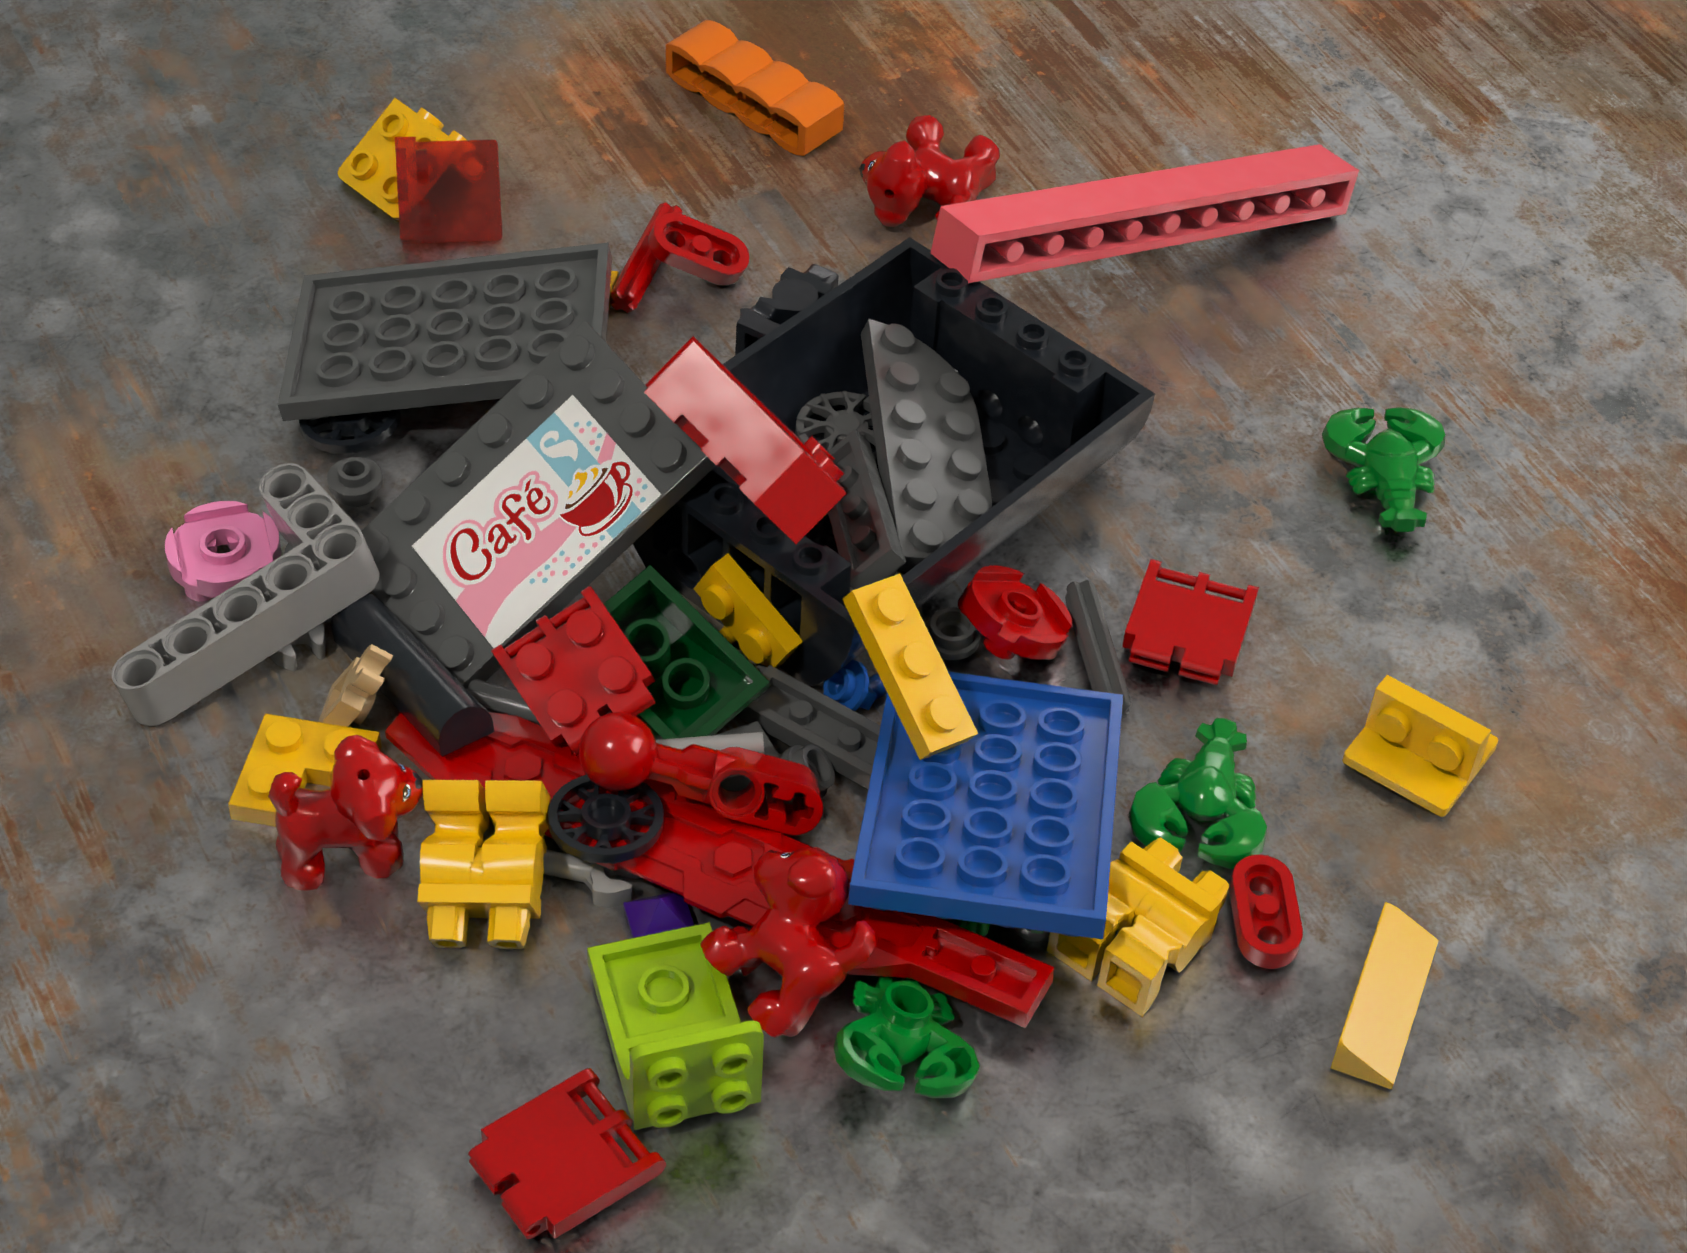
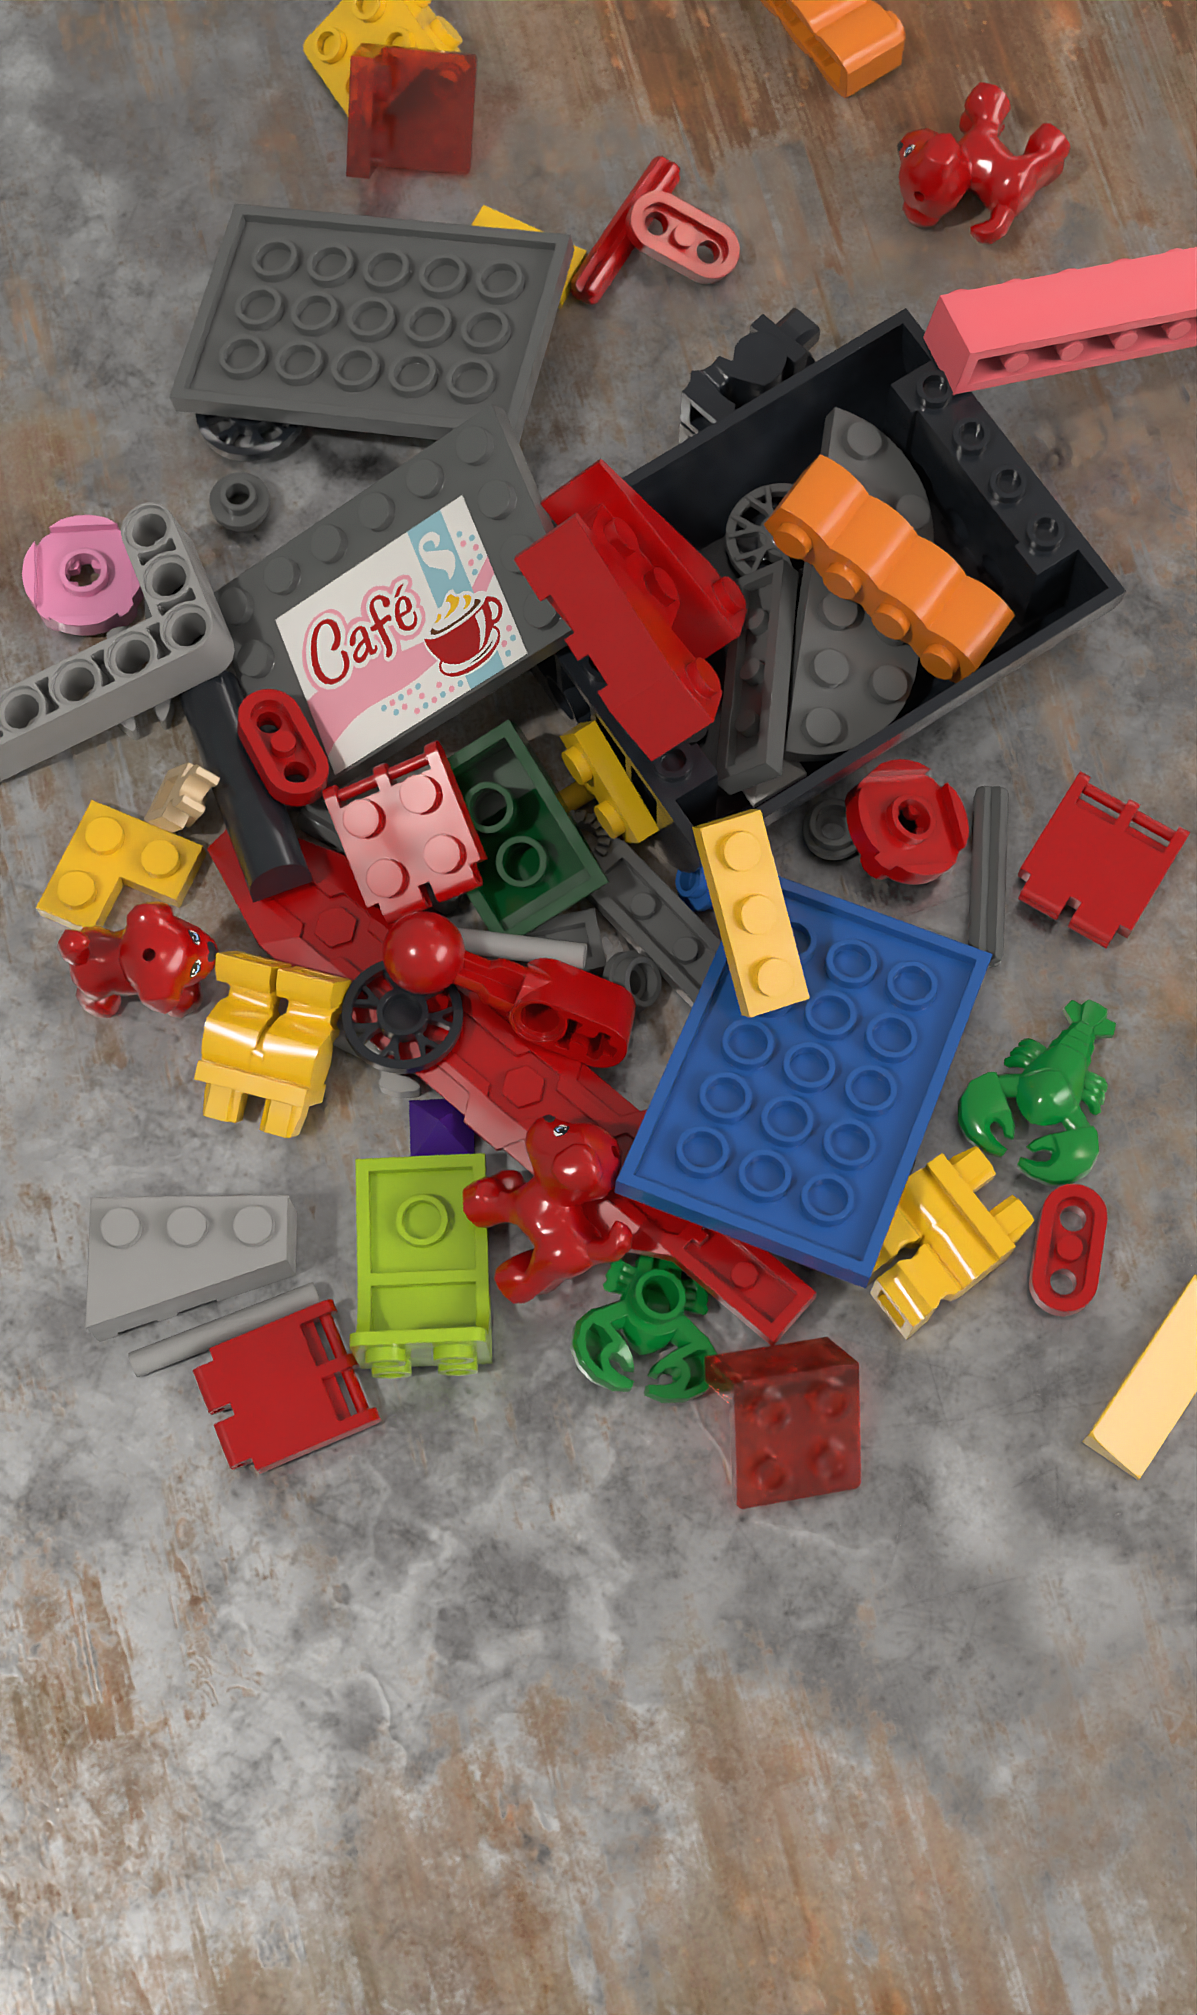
camera: 20 degrees right, 25 degrees up
none -> light grey wedge [85,1195,297,1342]
none -> light grey bar [128,1282,321,1377]
none -> red plate [237,689,329,806]
none -> clear red bracket [704,1337,861,1509]
none -> orange brick [764,454,1015,683]

